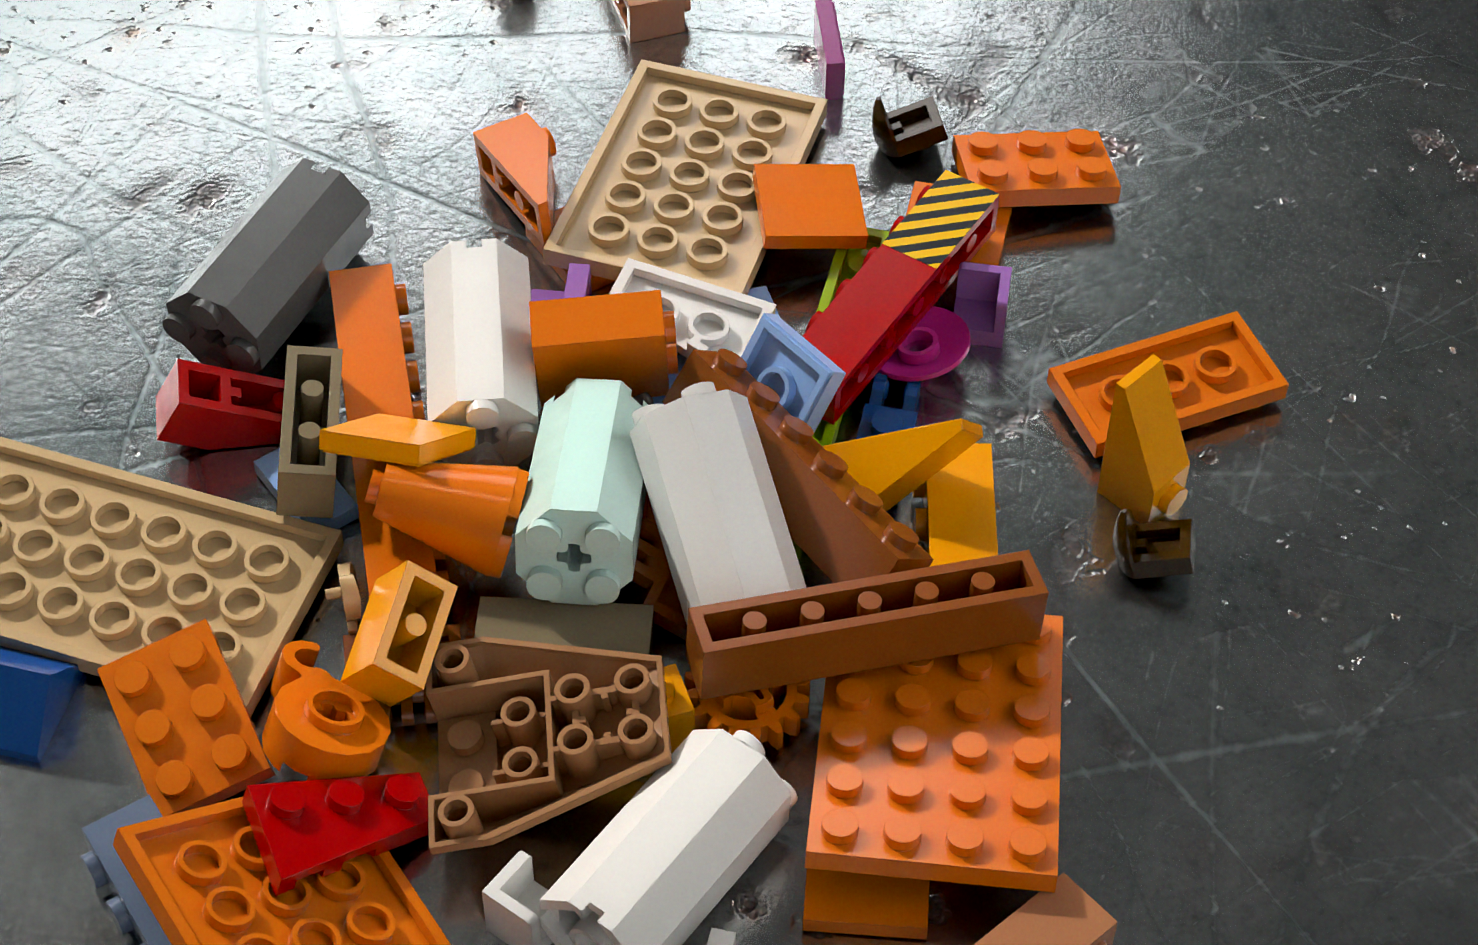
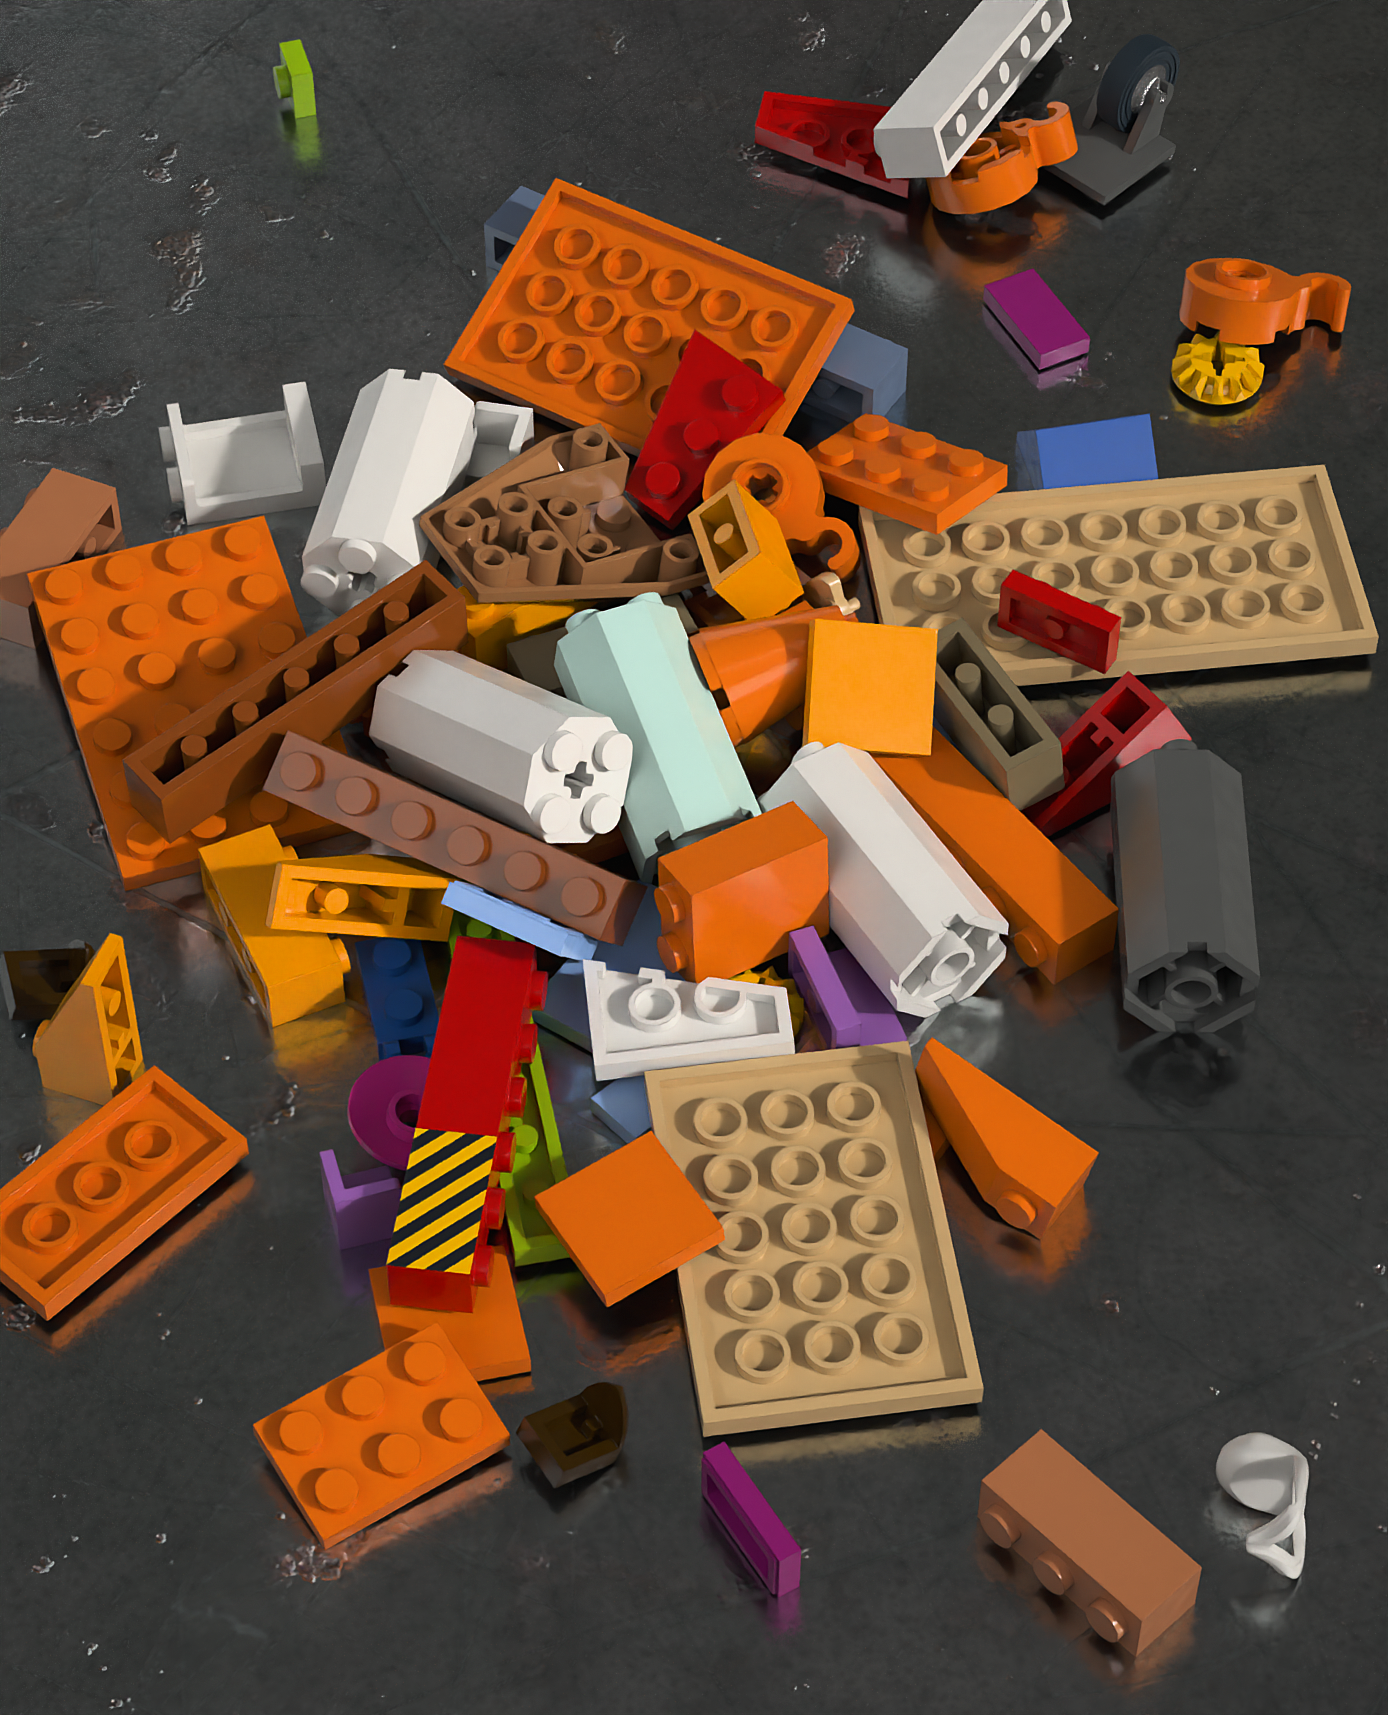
camera: 155 degrees right, 0 degrees up
none -> red plate [997,570,1121,674]

